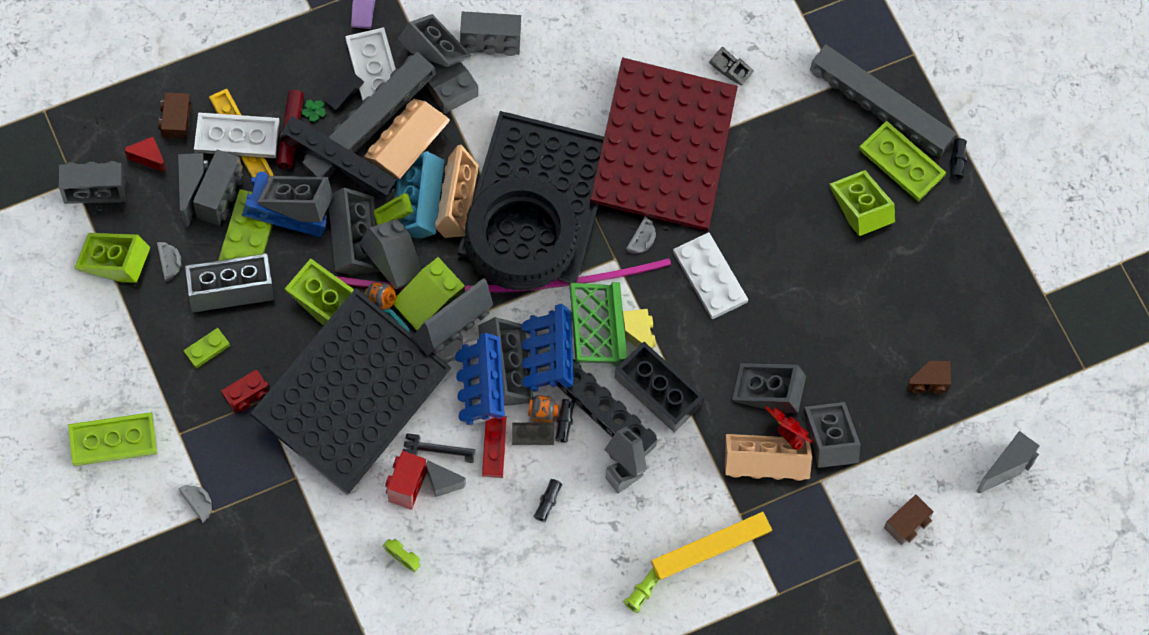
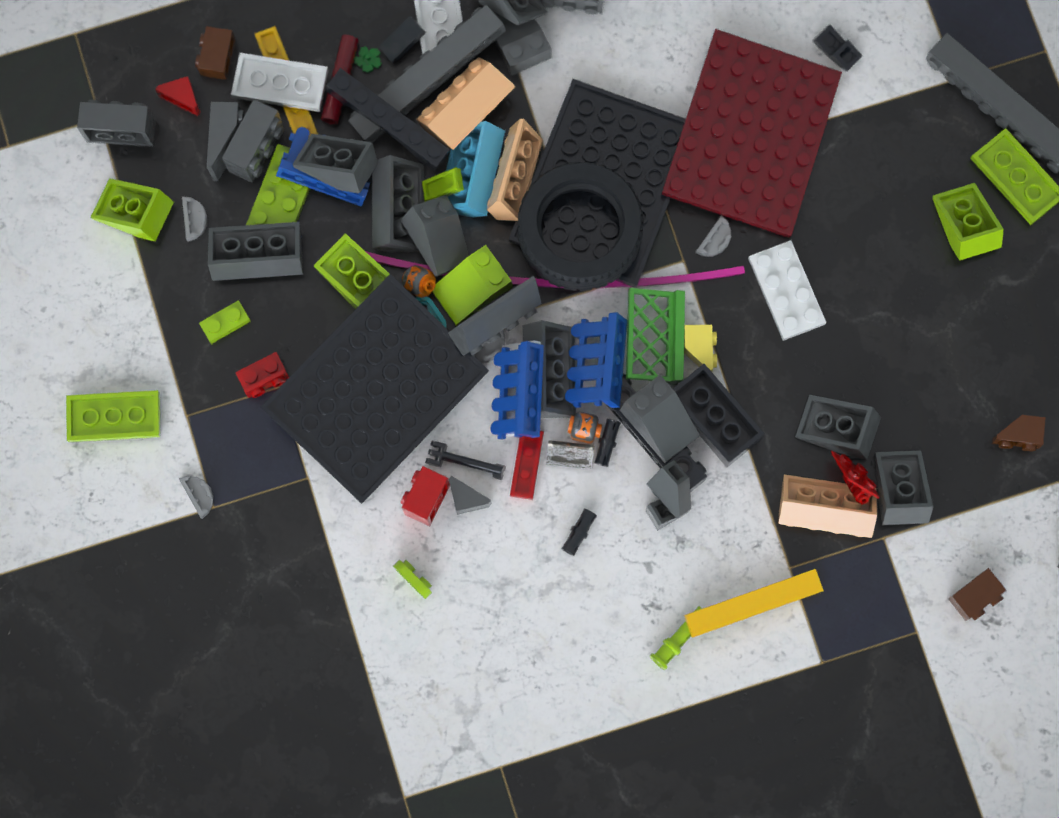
camera: 15 degrees right, 10 degrees up
none -> dark grey slope [620,375,700,463]

